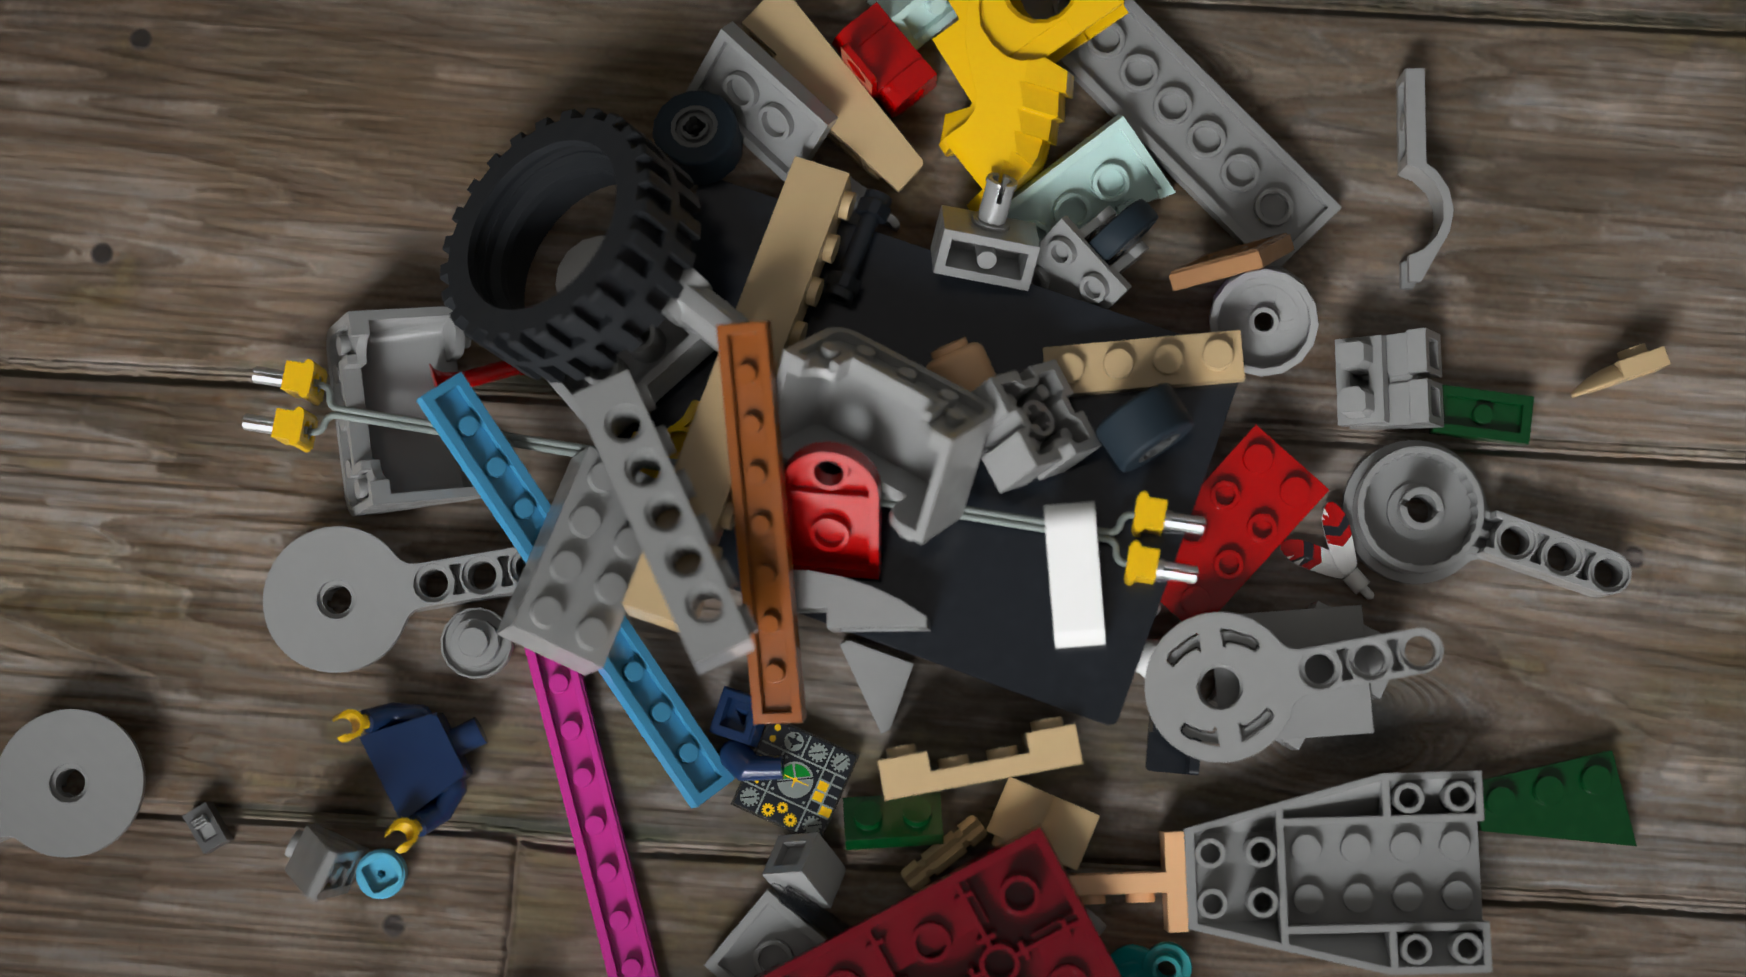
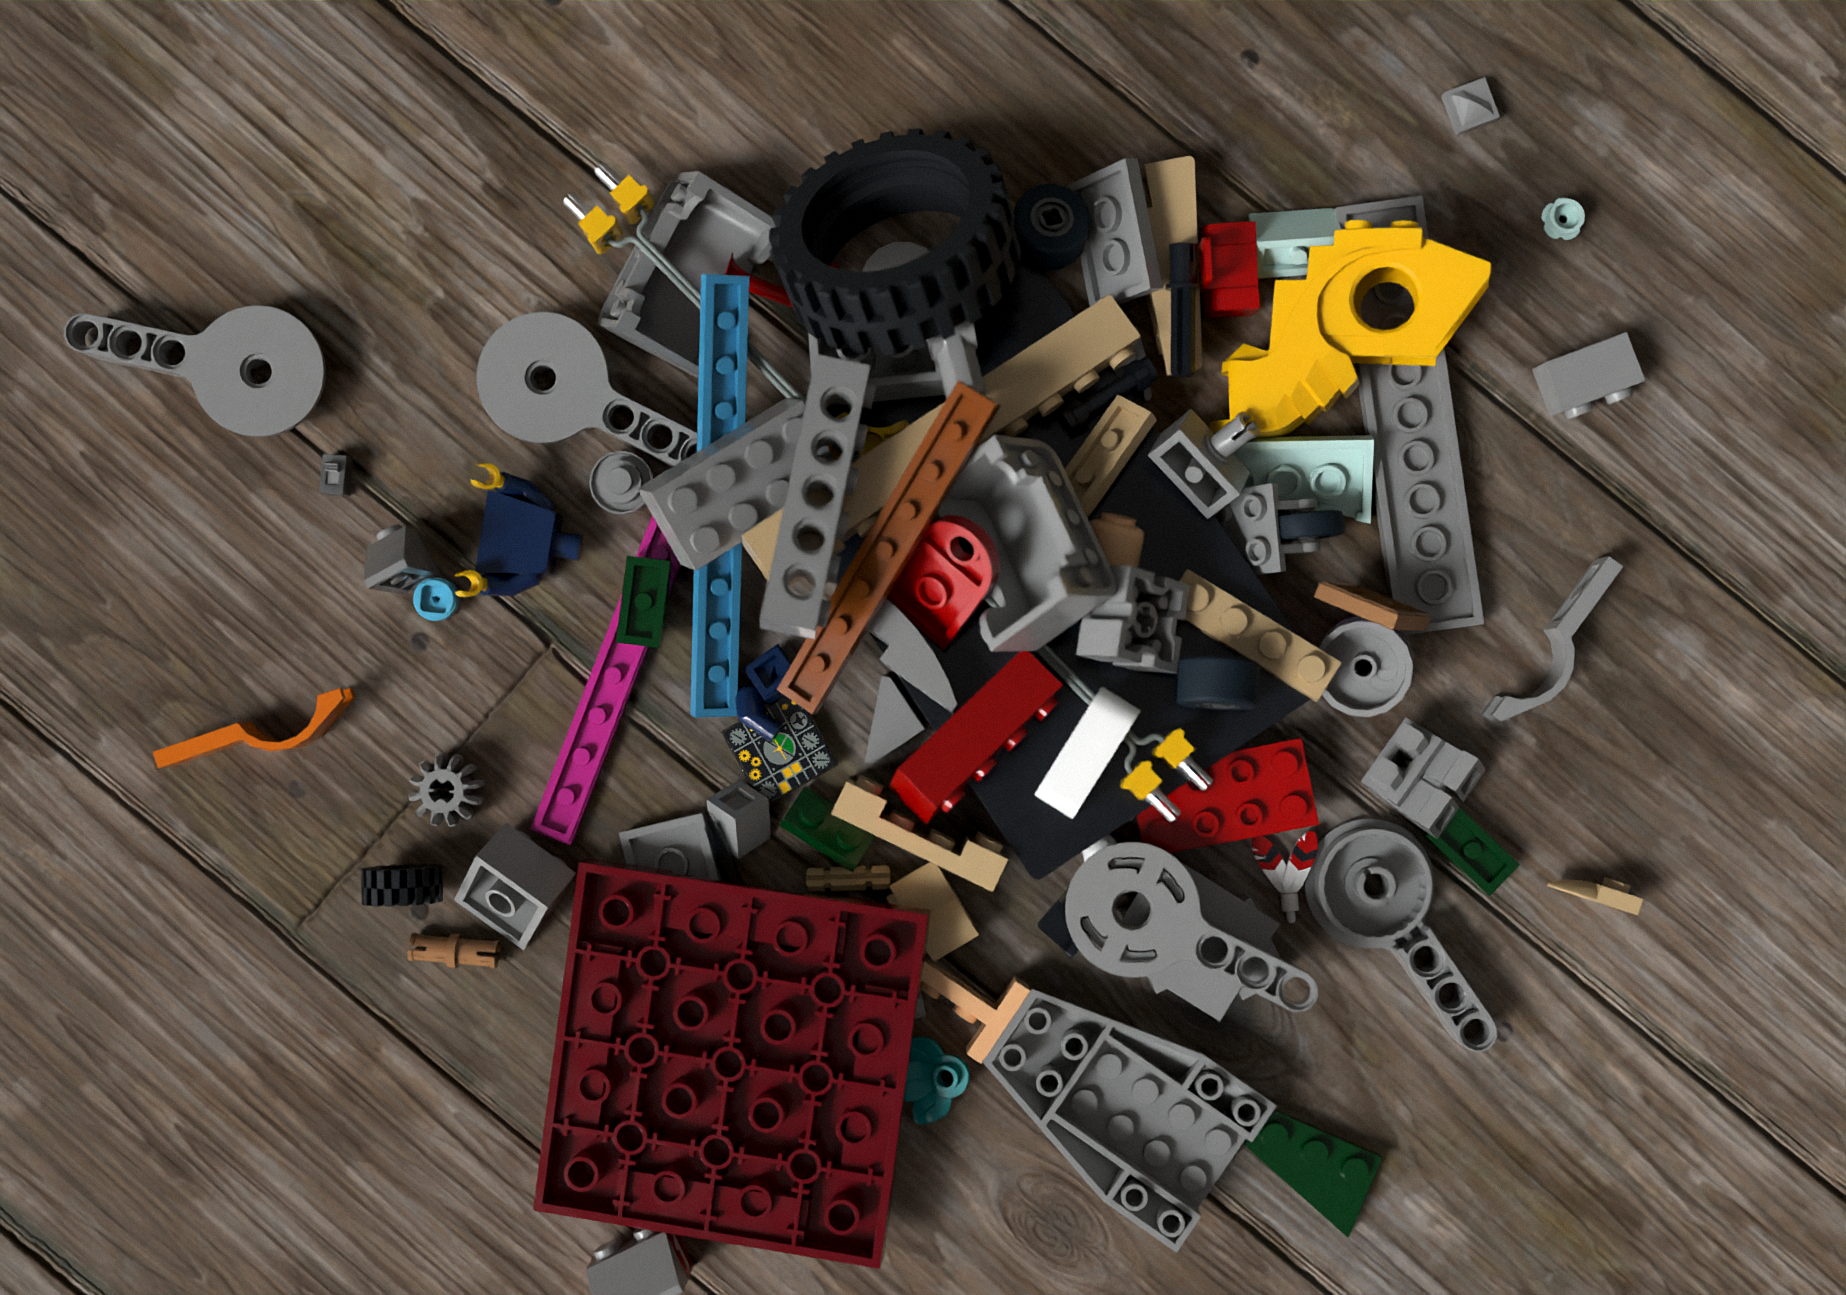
camera: 35 degrees right, 5 degrees up
none -> dark green plate [616,556,673,648]
none -> red wedge [889,651,1062,825]
none -> tan plate [1065,395,1157,518]
none -> black axle [1165,243,1201,378]

